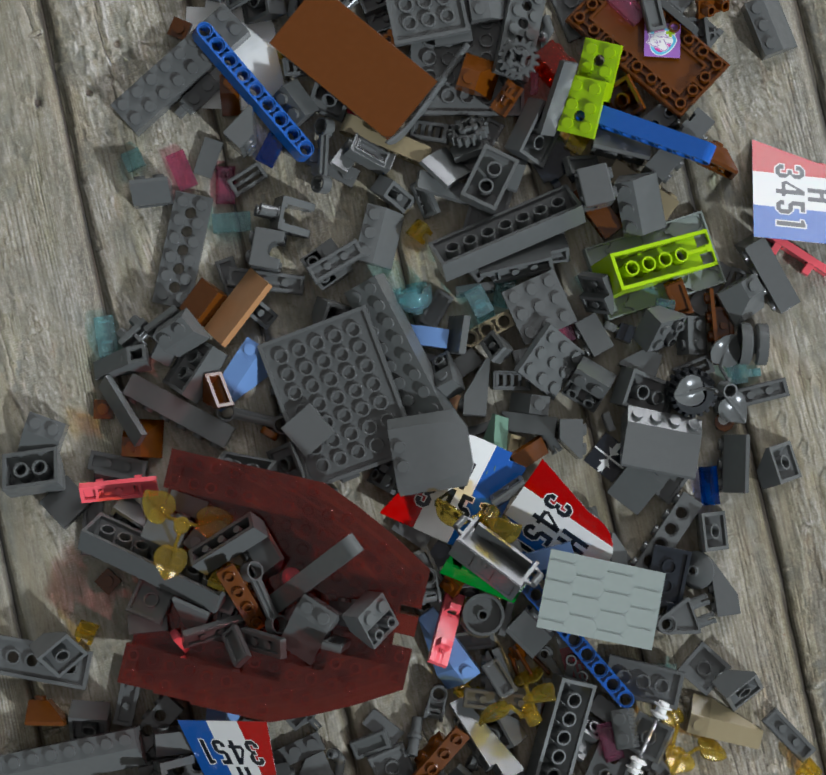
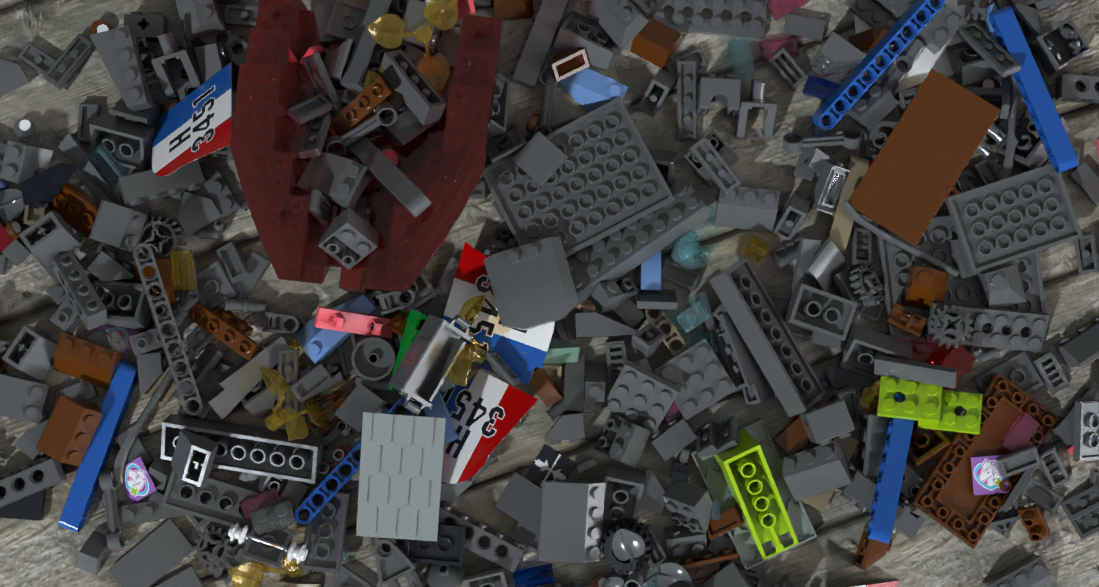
camera: 85 degrees right, 0 degrees up
medium nougat tile [204,268,273,347] -> none
none -> dark grey piece [880,38,925,95]

